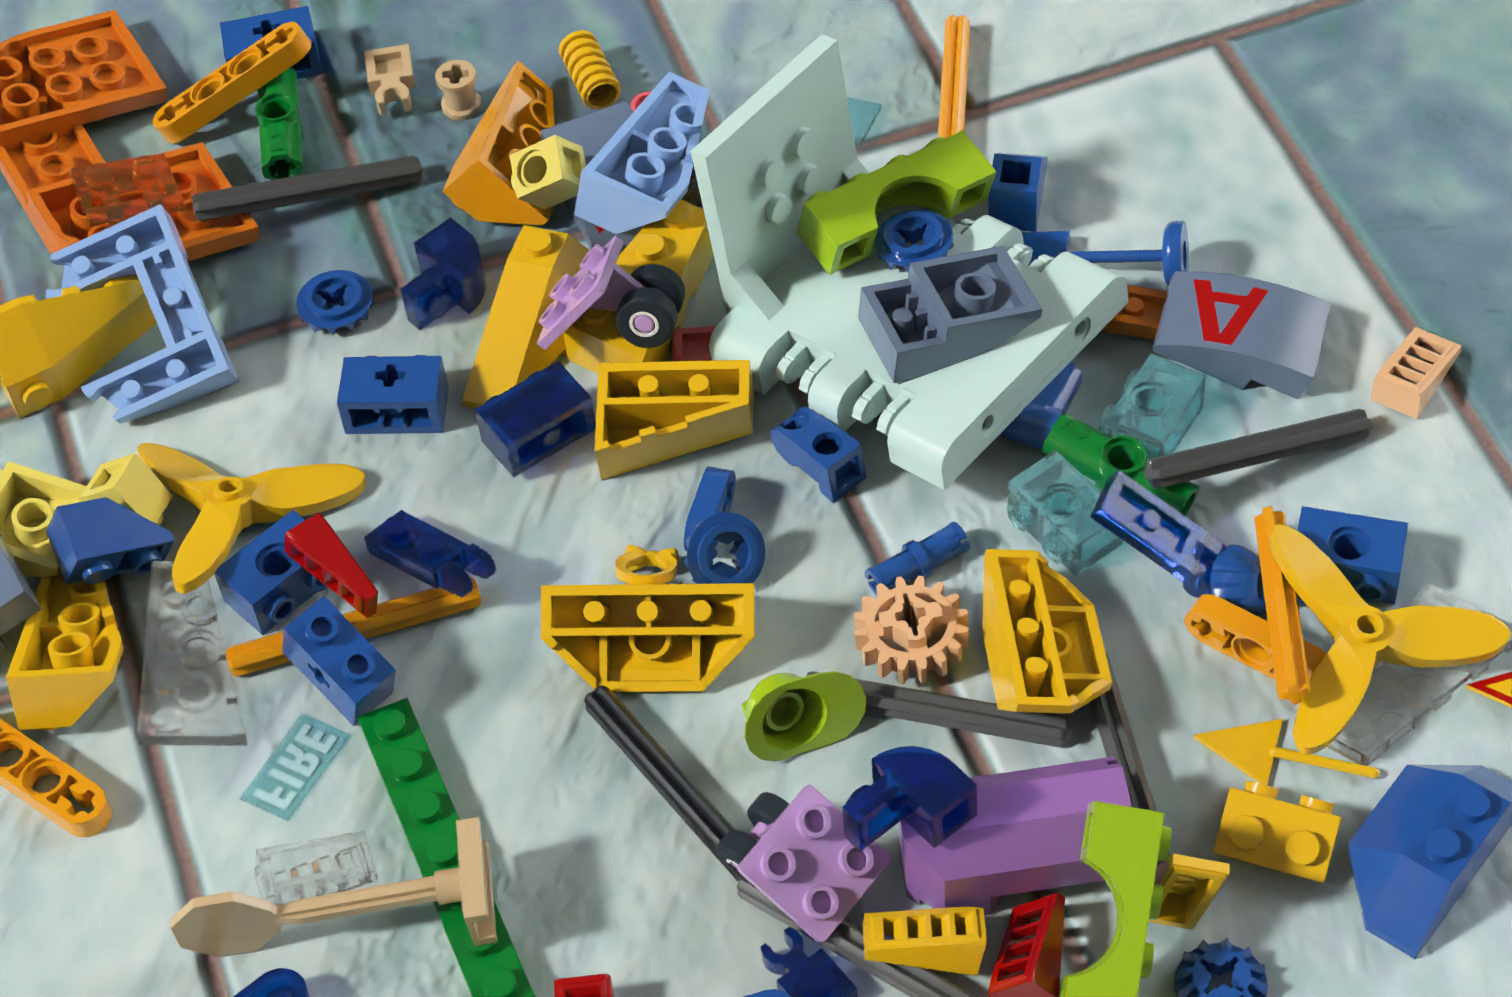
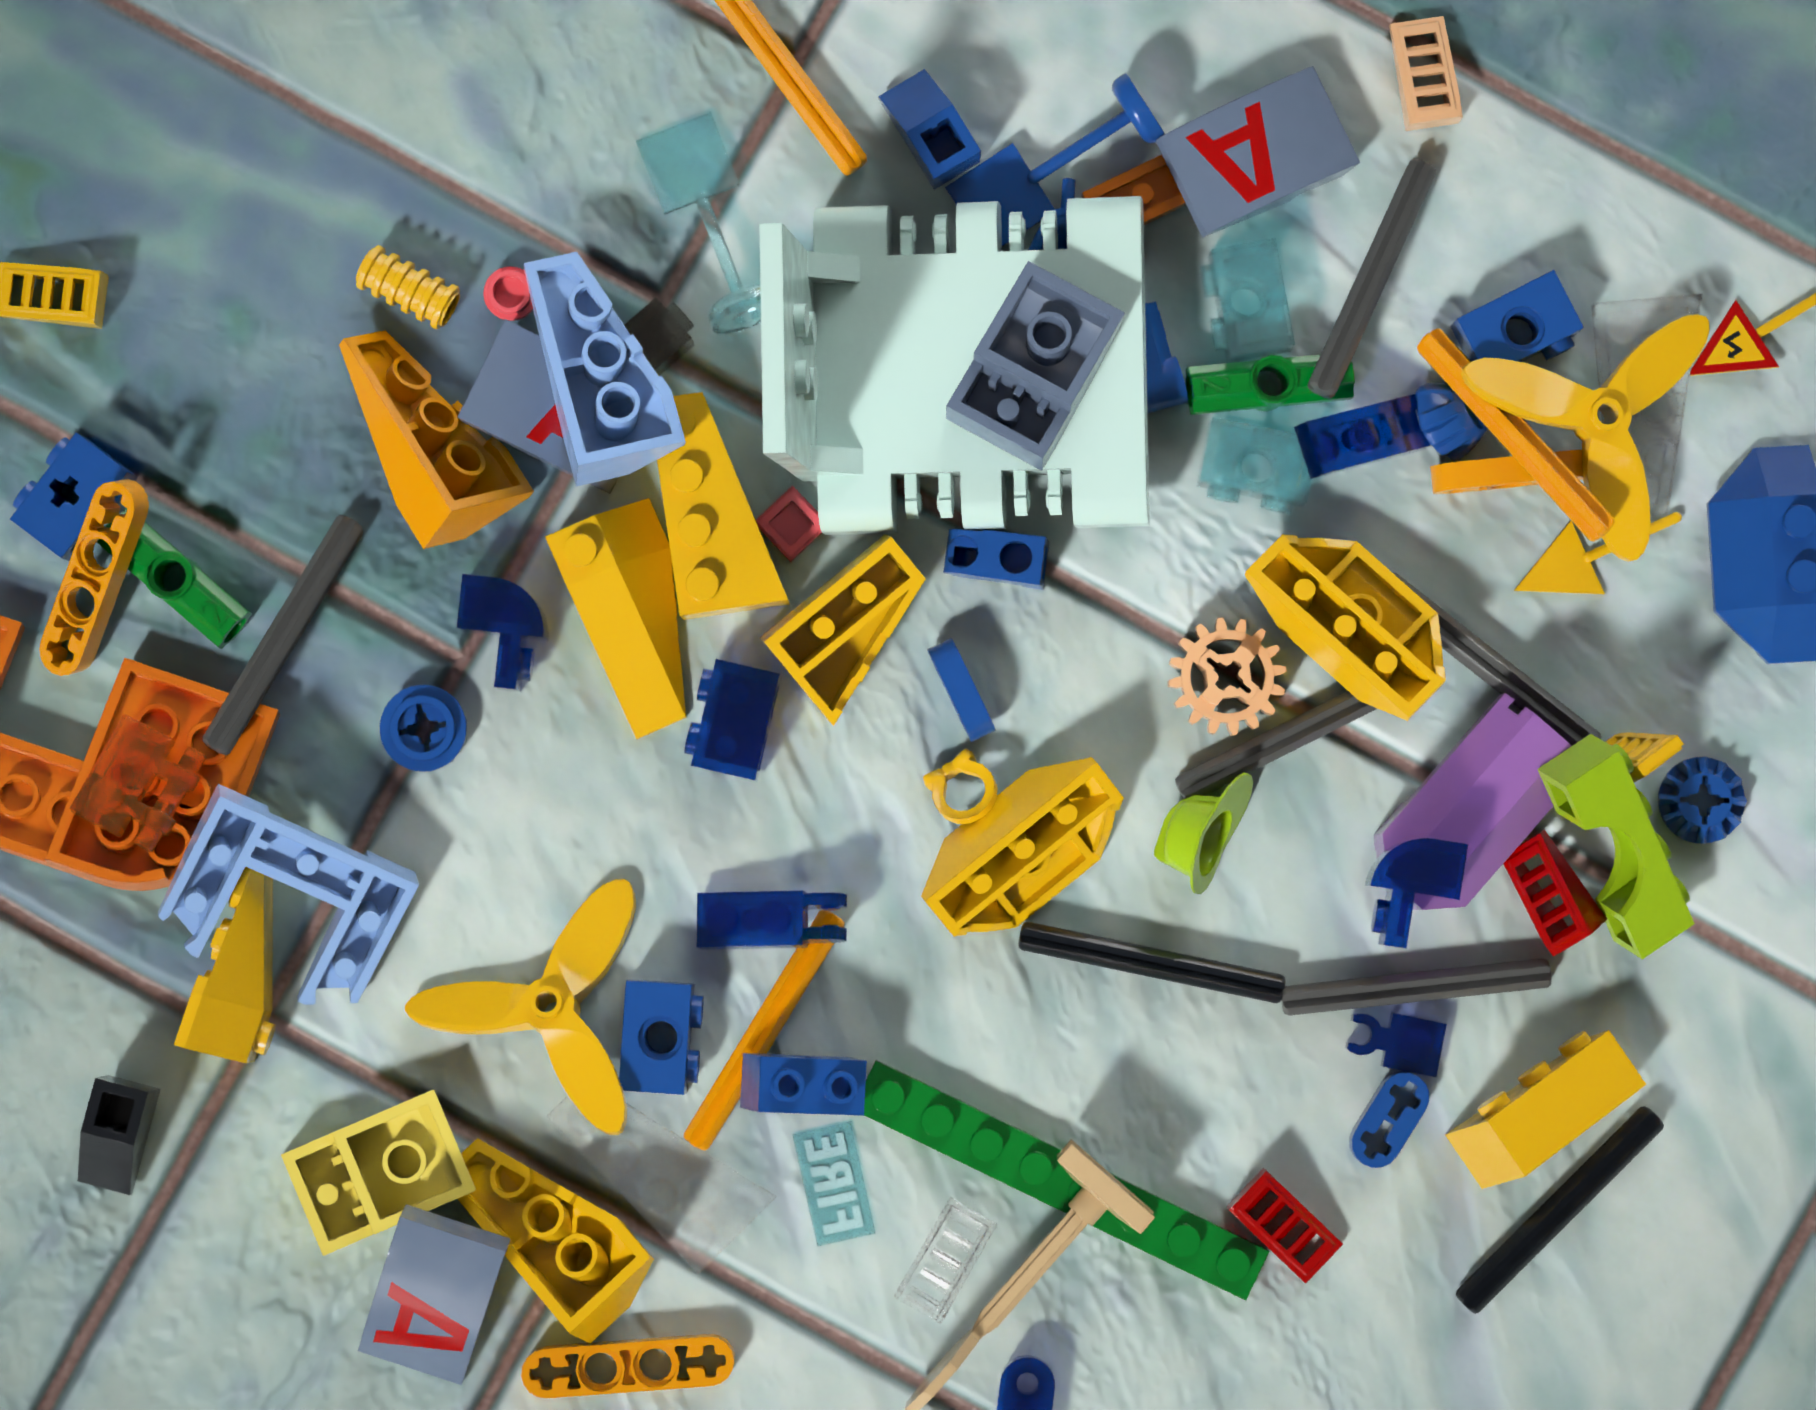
camera: 40 degrees left, 35 degrees up
blue slope [46,497,175,585] -> none
light yellow brick [79,453,173,526] -> none
red slope [284,513,378,619] -> none
blue brick [337,355,449,434] -> none
tan plate [364,44,415,116] -> none
tan bush [435,59,482,121] -> none
light yellow brick [509,135,586,210] -> none
plate [537,236,685,350] -> none
blue gear [683,512,766,584] -> none
lavender plate [716,785,891,943] -> none
lime arch [796,130,997,275] -> none
yellow slope [863,907,987,976] -> none
blue pin [865,521,970,596] -> none
blue gear [874,210,954,273] -> none
yellow bracket [1213,780,1344,883] -> none

